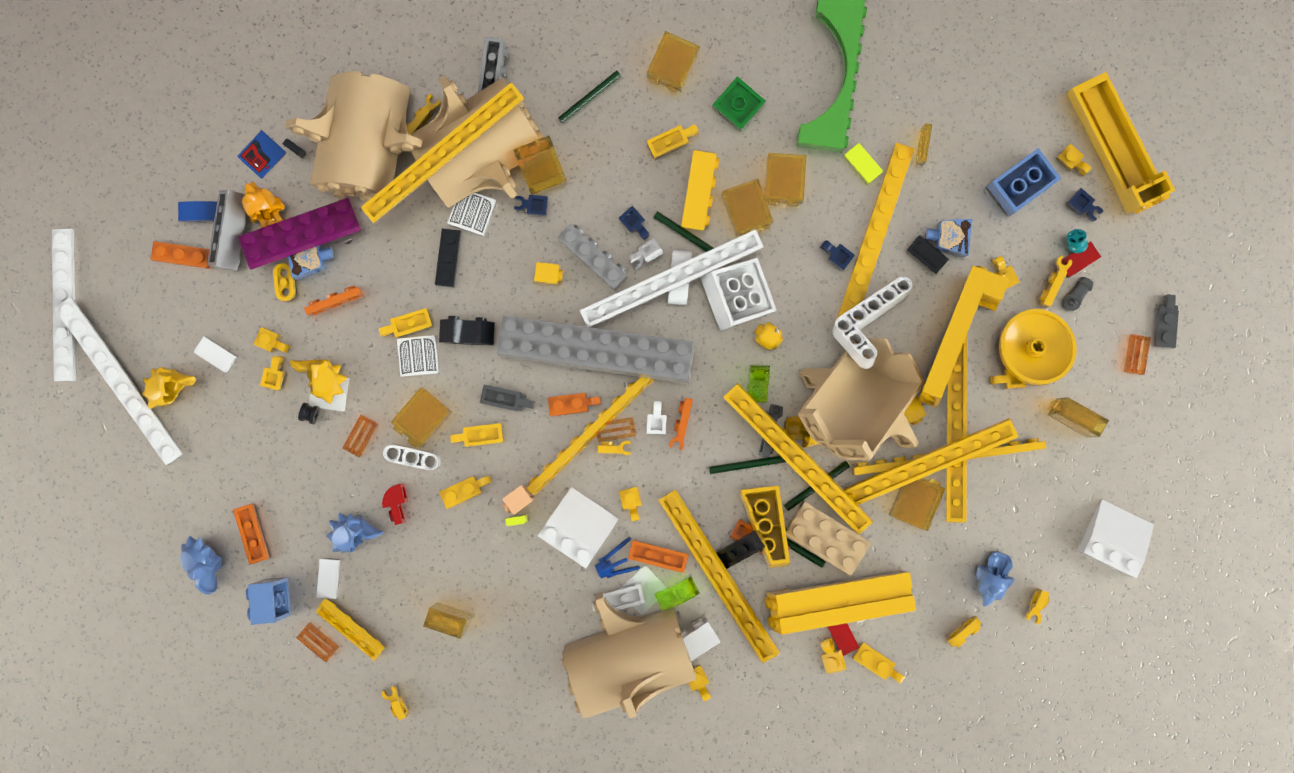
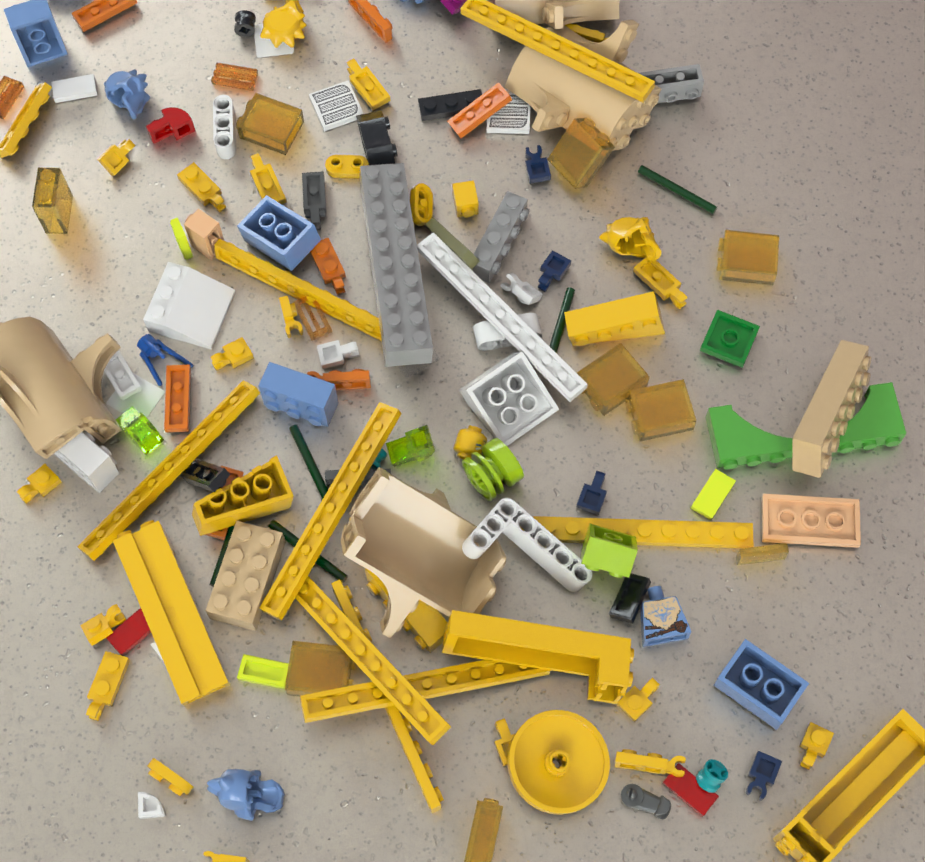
camera: 75 degrees right, 20 degrees down
none -> yellow plate [97,139,135,176]
none -> white tile [138,792,166,819]
none -> medium blue brick [237,195,321,271]
none -> neon yellow tile [237,654,292,690]
none -> medium blue brick [258,362,339,427]
none -> yellow plate [325,155,369,179]
none -> yellow plate [410,183,433,226]
none -> olive beam [425,217,480,269]
none -> orange plate [447,82,512,139]
none -> lime wheel [462,438,524,501]
none -> lime brick [581,523,638,578]
none -> yellow head [599,217,661,261]
none -> light nougat plate [762,494,861,548]
none -> tan brick [792,340,871,478]

